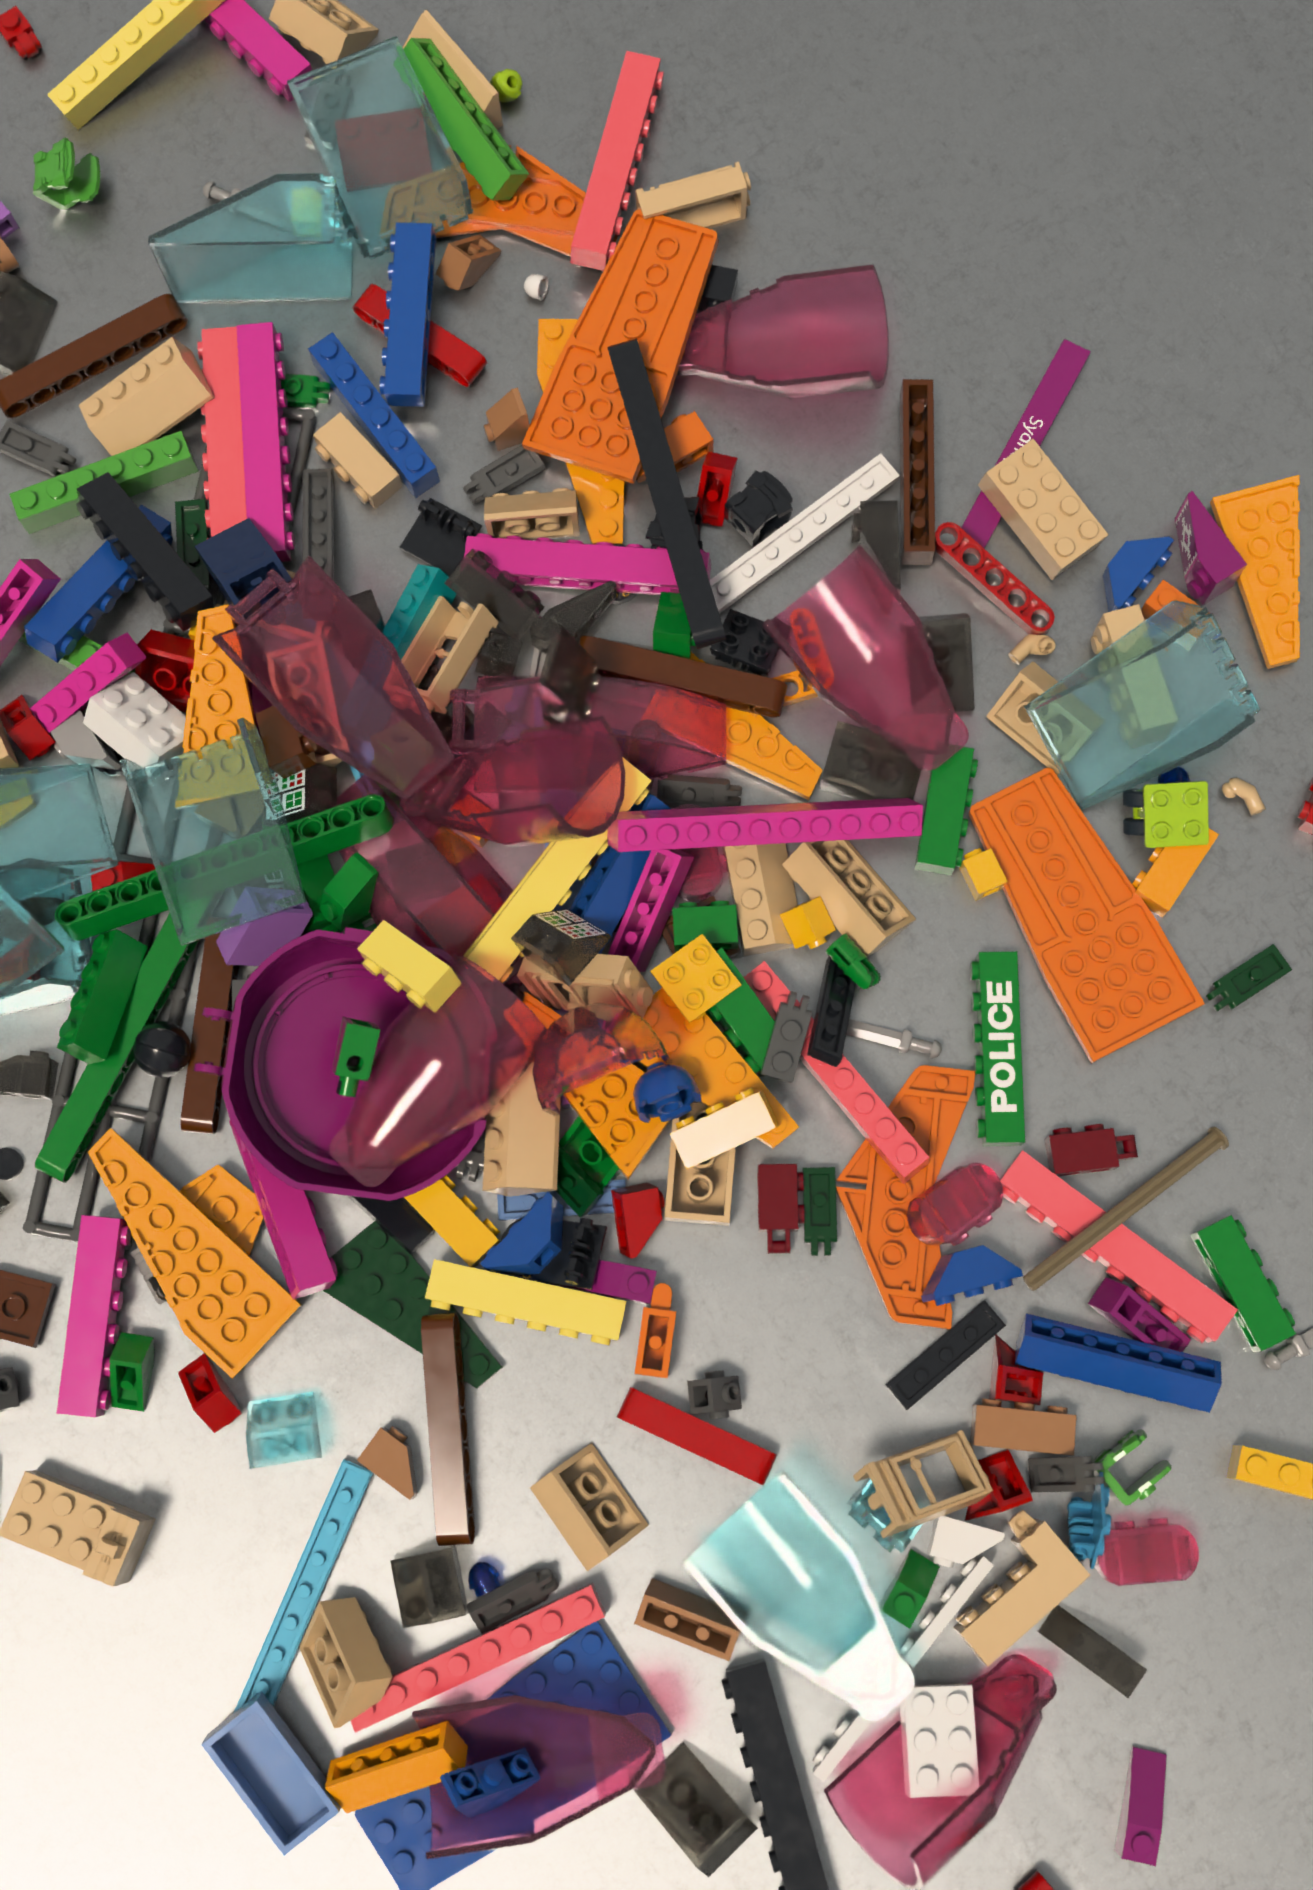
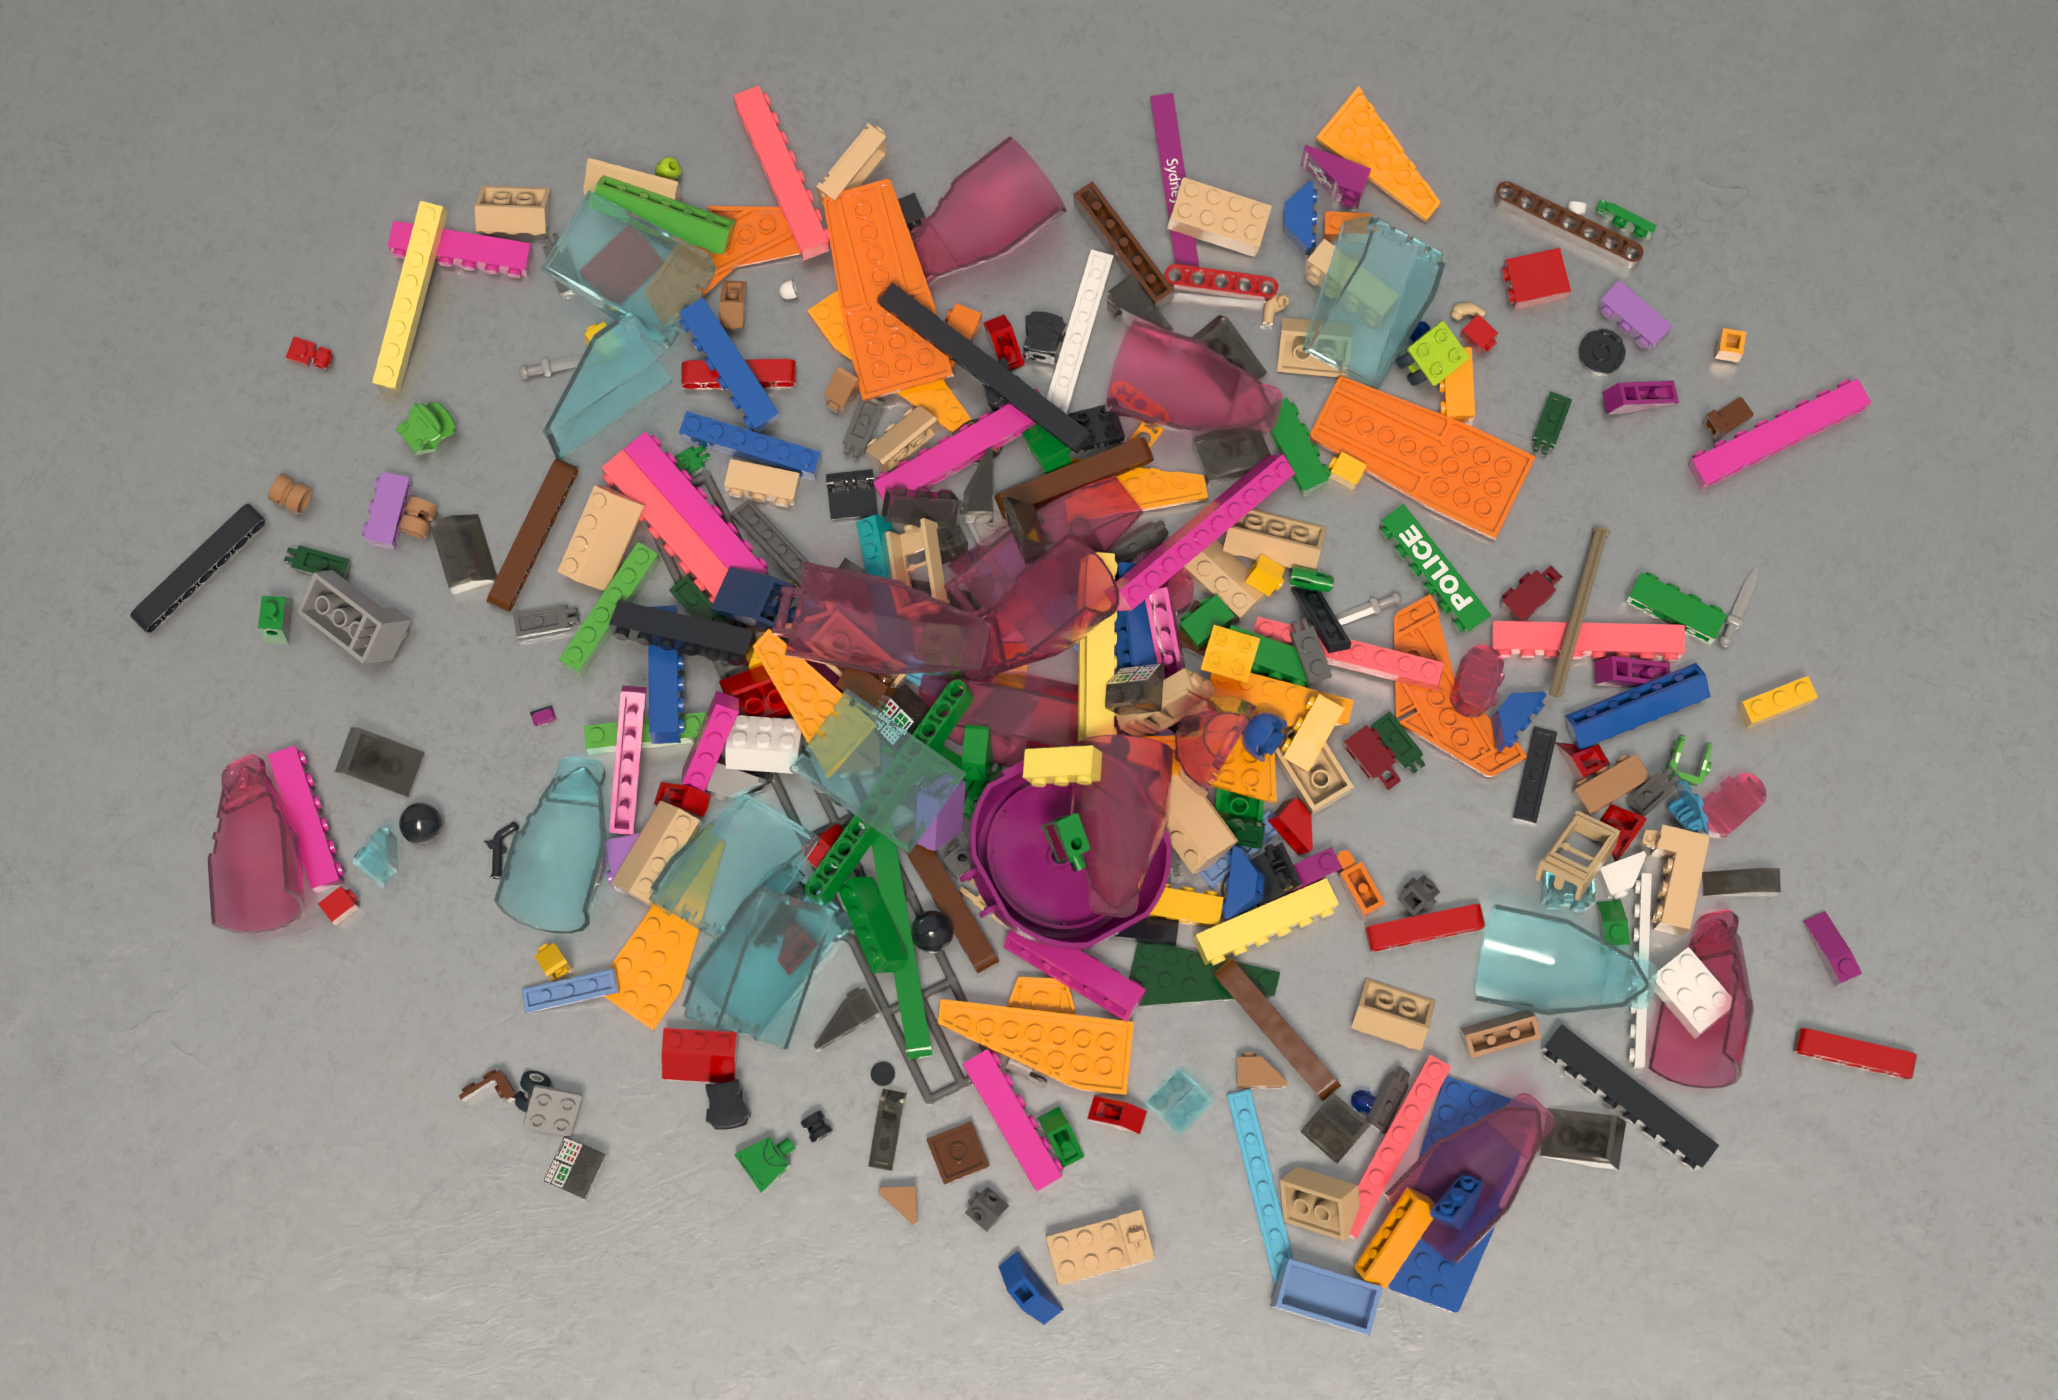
camera: 40 degrees left, 0 degrees up
none -> red brick [1459,314,1498,356]

